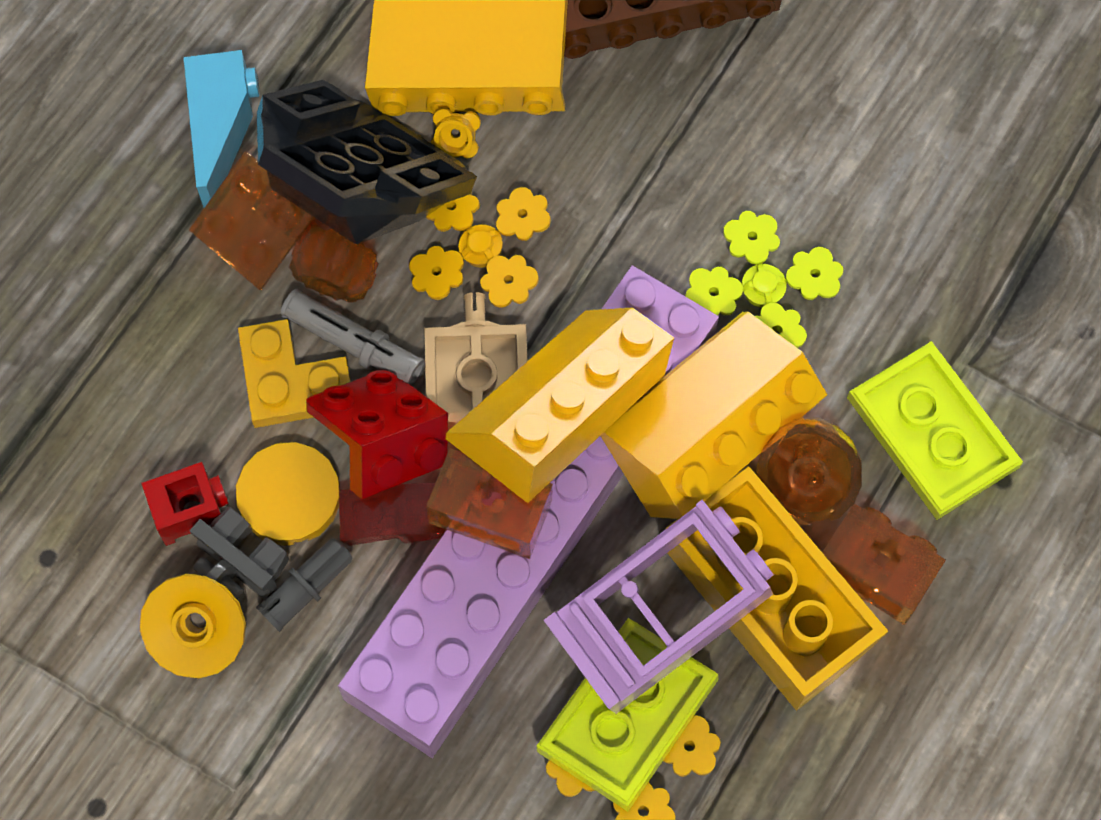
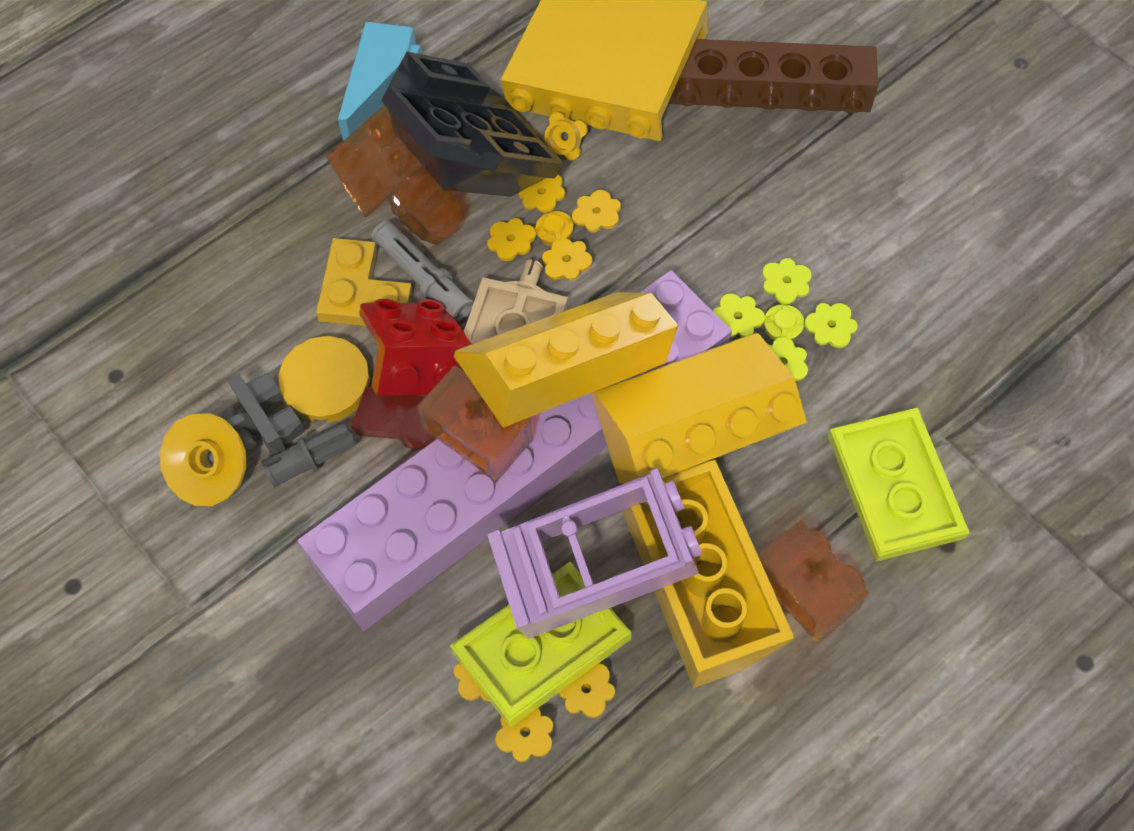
camera: 20 degrees right, 5 degrees down
red brick [141,462,229,546] -> none
clear orange cylinder [756,417,862,525] -> none

